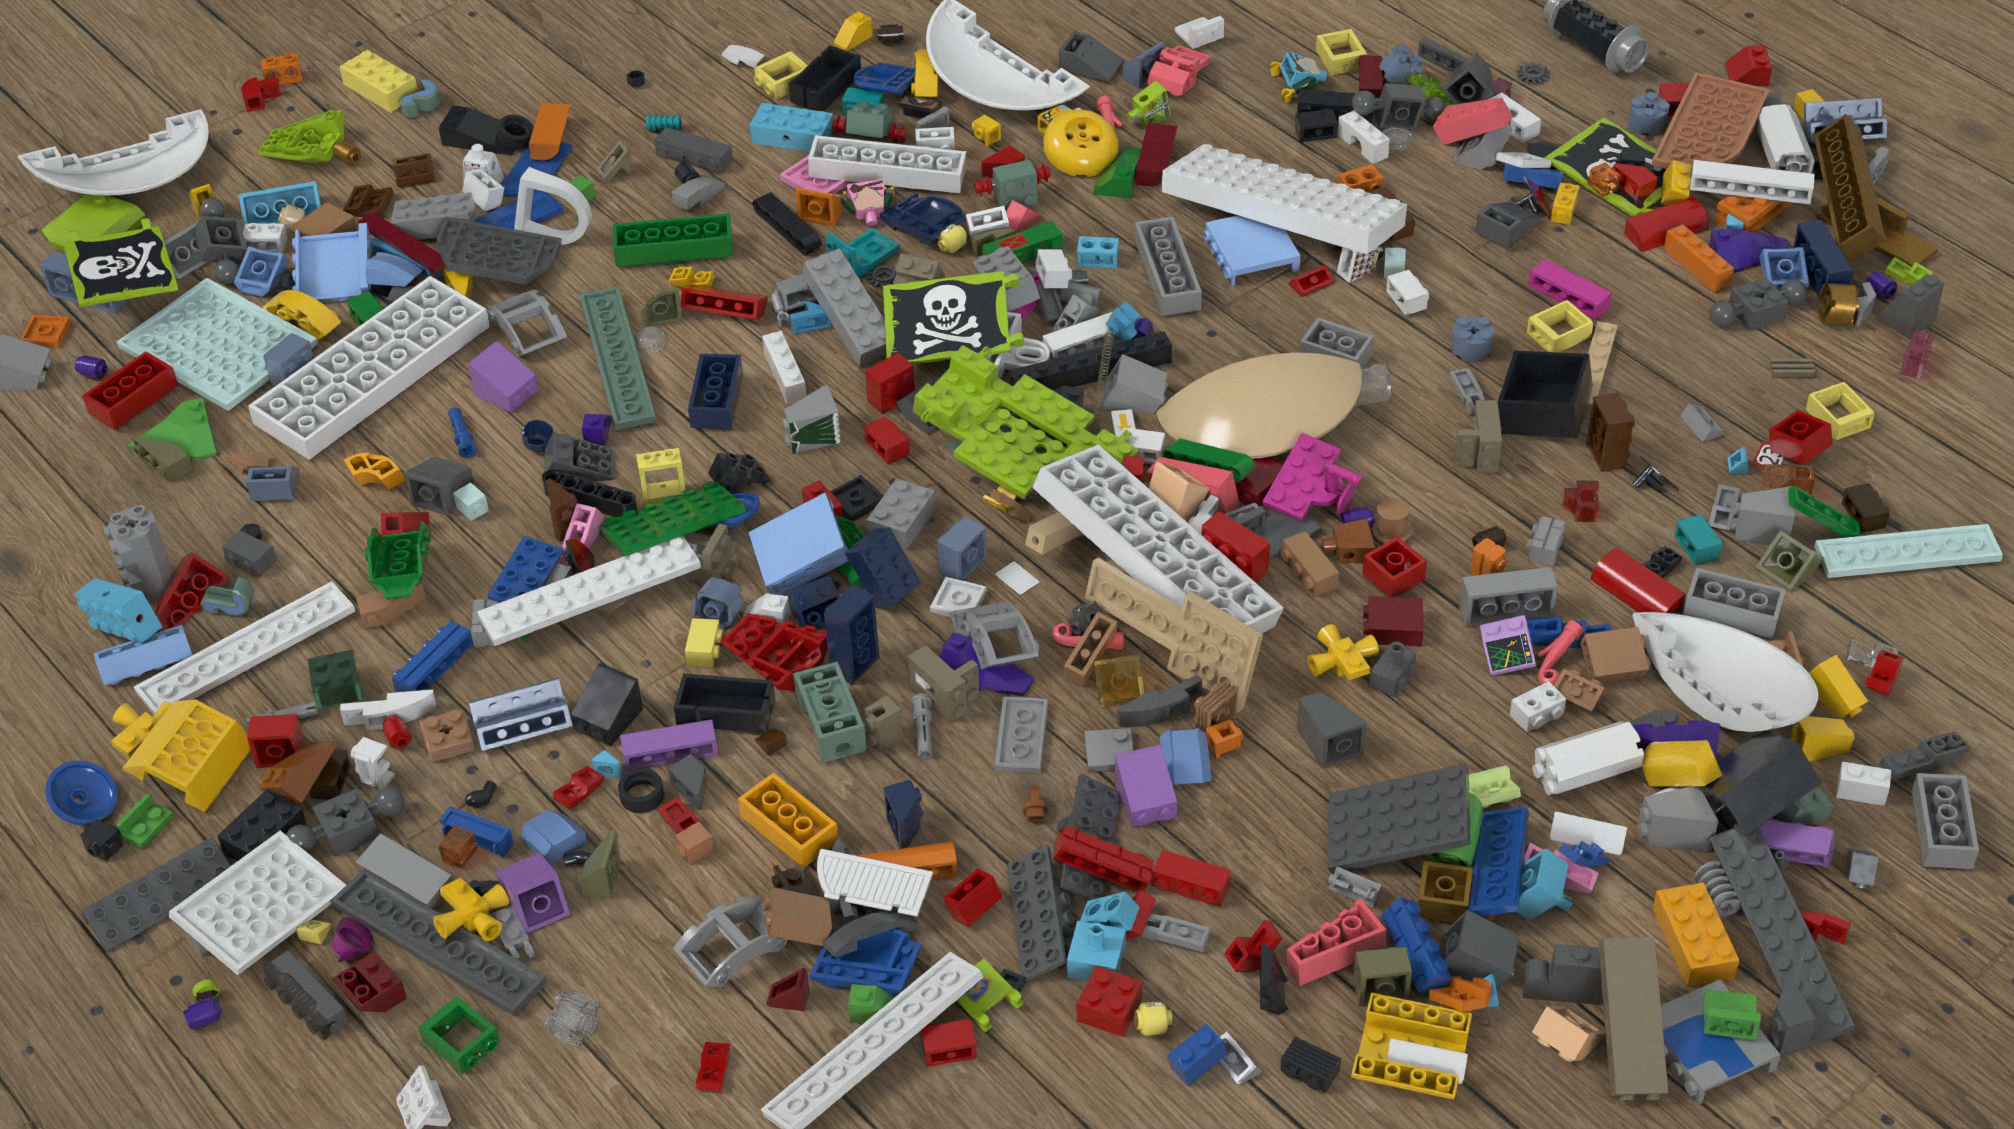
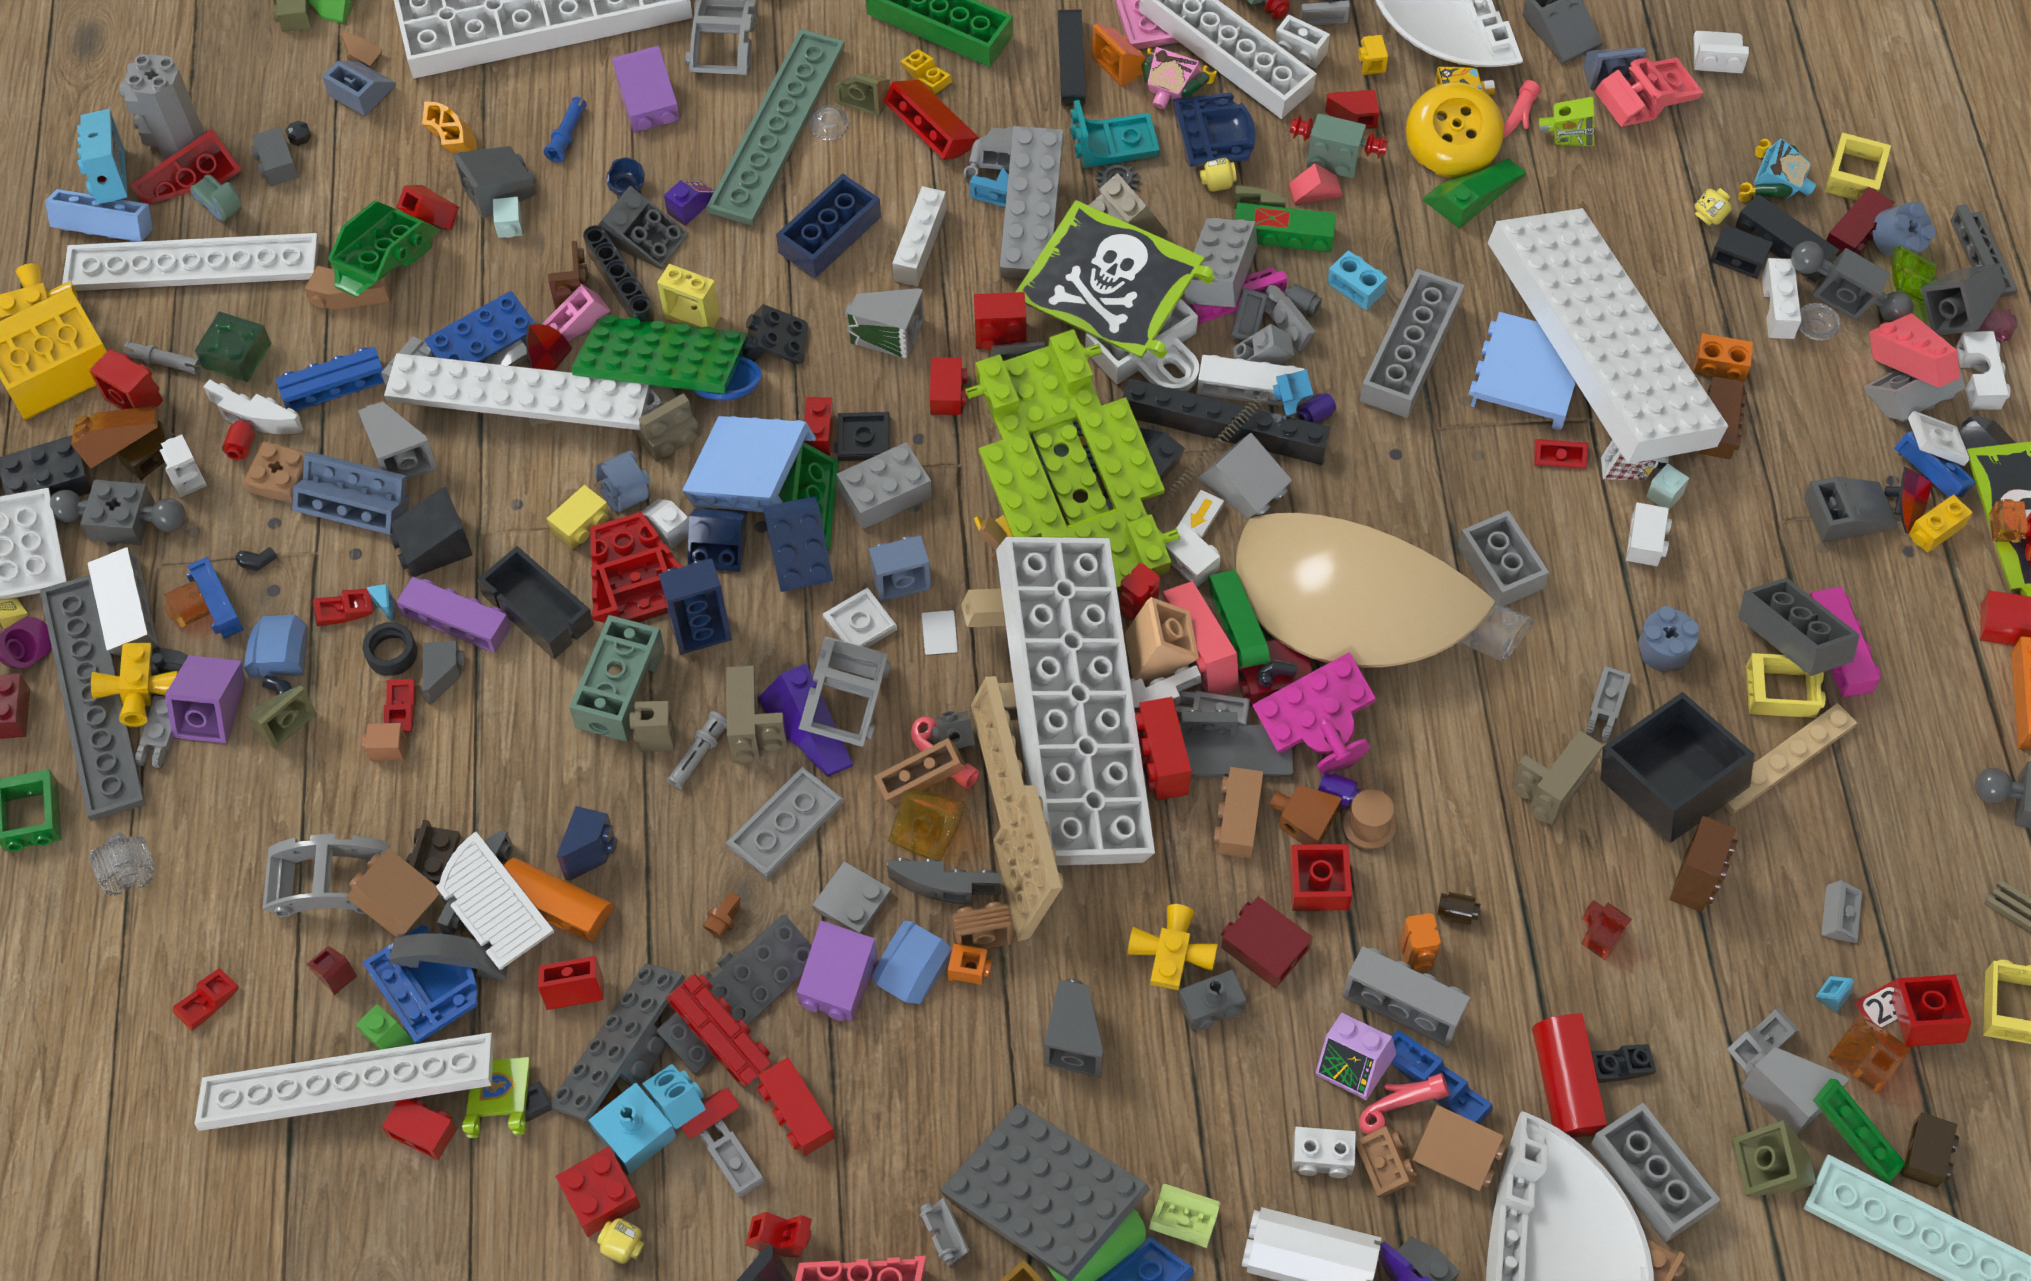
camera: 35 degrees right, 15 degrees up
light orange brick [738,772,839,869] -> none
reddish brown slope [755,729,787,755] -> none
white brick [966,206,1009,243] -> none
white brick [1036,250,1072,288] -> none
dark red brick [1136,123,1178,186] -> none
light grey brick [1526,516,1566,566] -> none
black shield [1632,455,1679,491] -> none
teal brick [1674,514,1722,565] -> none
none -> light grey slope [358,402,437,480]
none -> black arm [1257,660,1297,687]
none -> light yellow head [1694,188,1732,226]
none -> dark grey brick [1738,577,1860,676]

